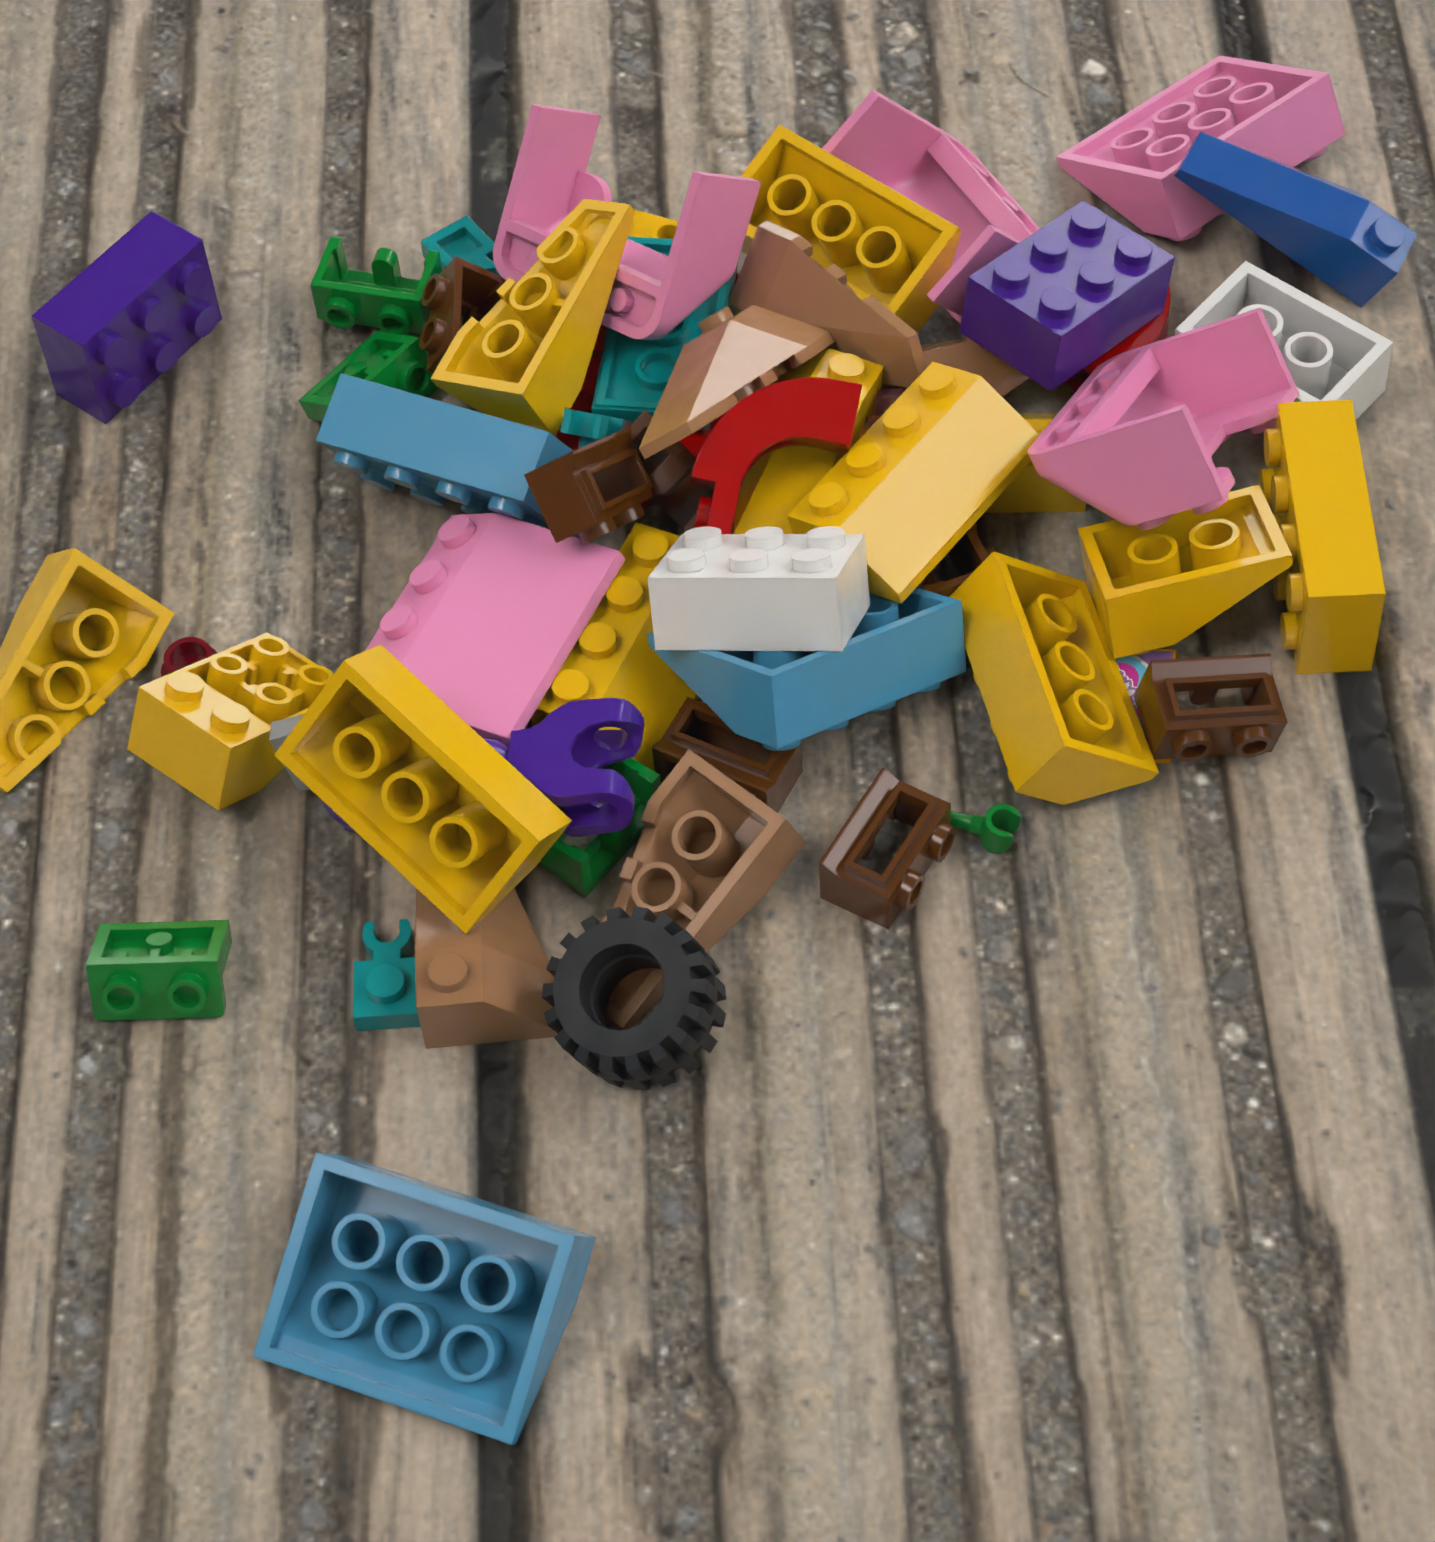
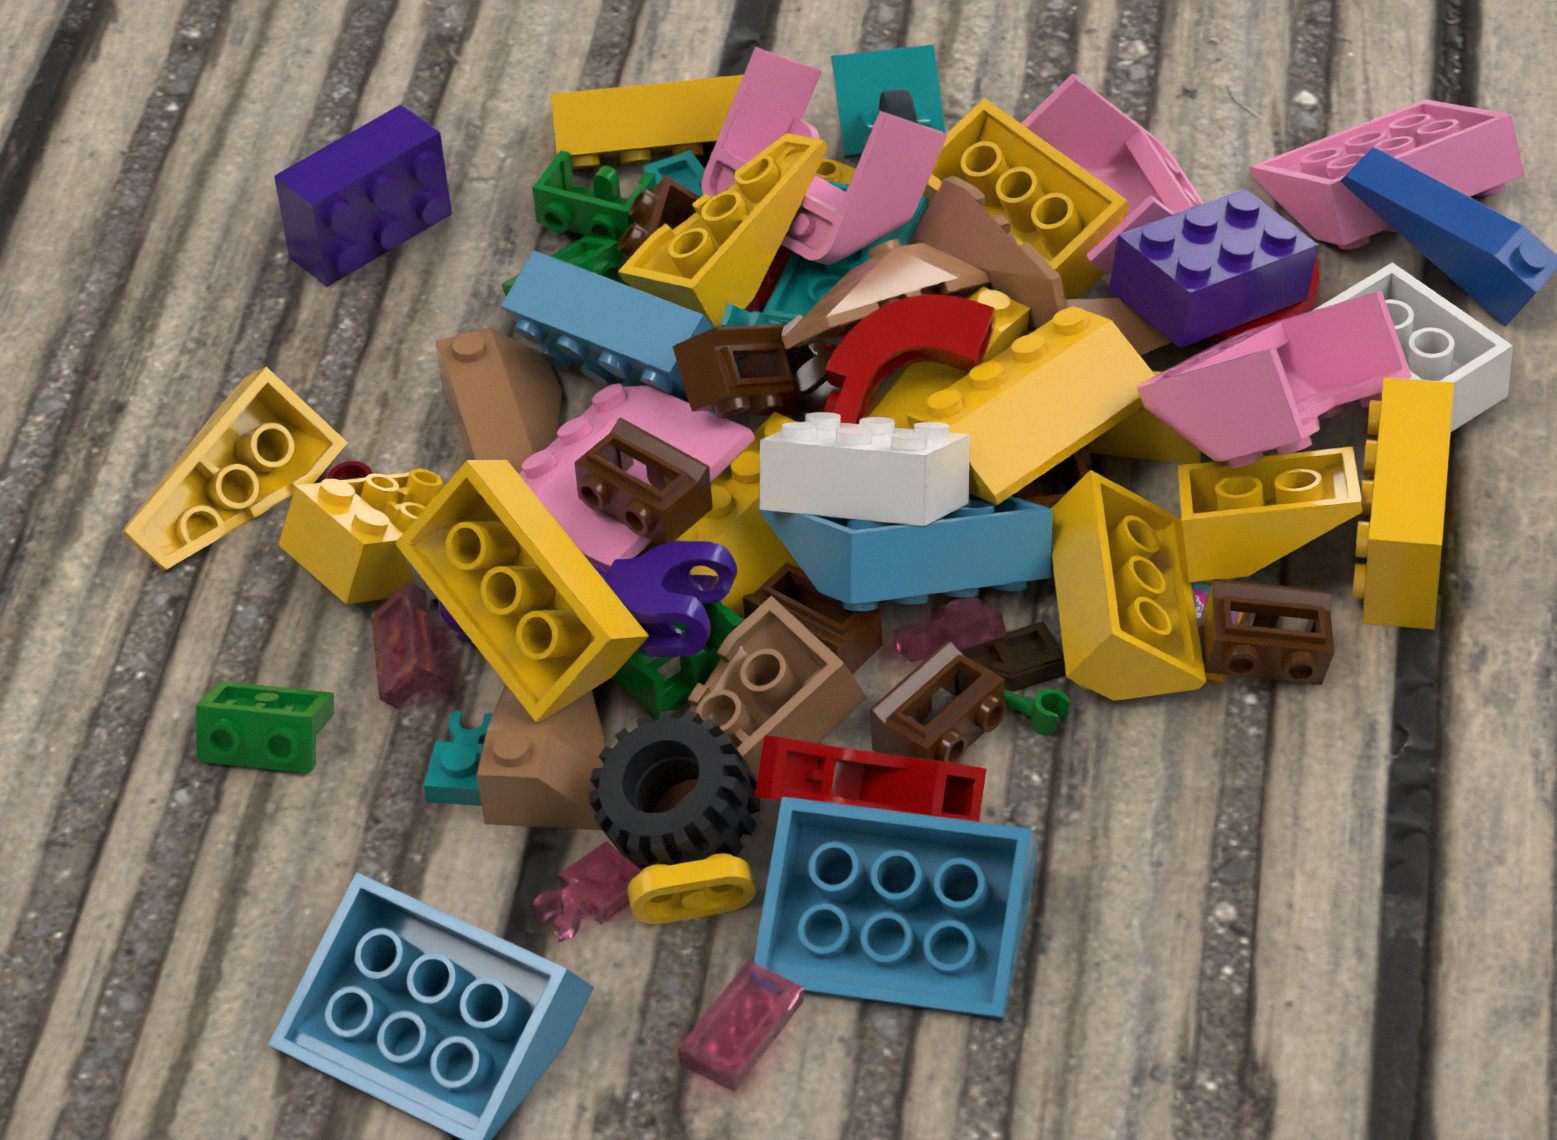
camera: 10 degrees right, 10 degrees down
none -> clear pink plate [371,581,435,709]
none -> medium nougat wedge [436,328,563,474]
none -> clear pink plate [532,841,641,942]
none -> yellow slope [550,75,744,169]
none -> reddish brown window [574,417,713,545]
none -> yellow plate [627,853,756,925]
none -> clear pink plate [678,960,803,1092]
none -> dark azure slope [750,797,1039,1020]
none -> red arch [755,735,987,822]
none -> teal plate [831,45,946,158]
none -> clear pink plate [893,597,1007,662]
none -> dark brown tile [957,621,1066,692]

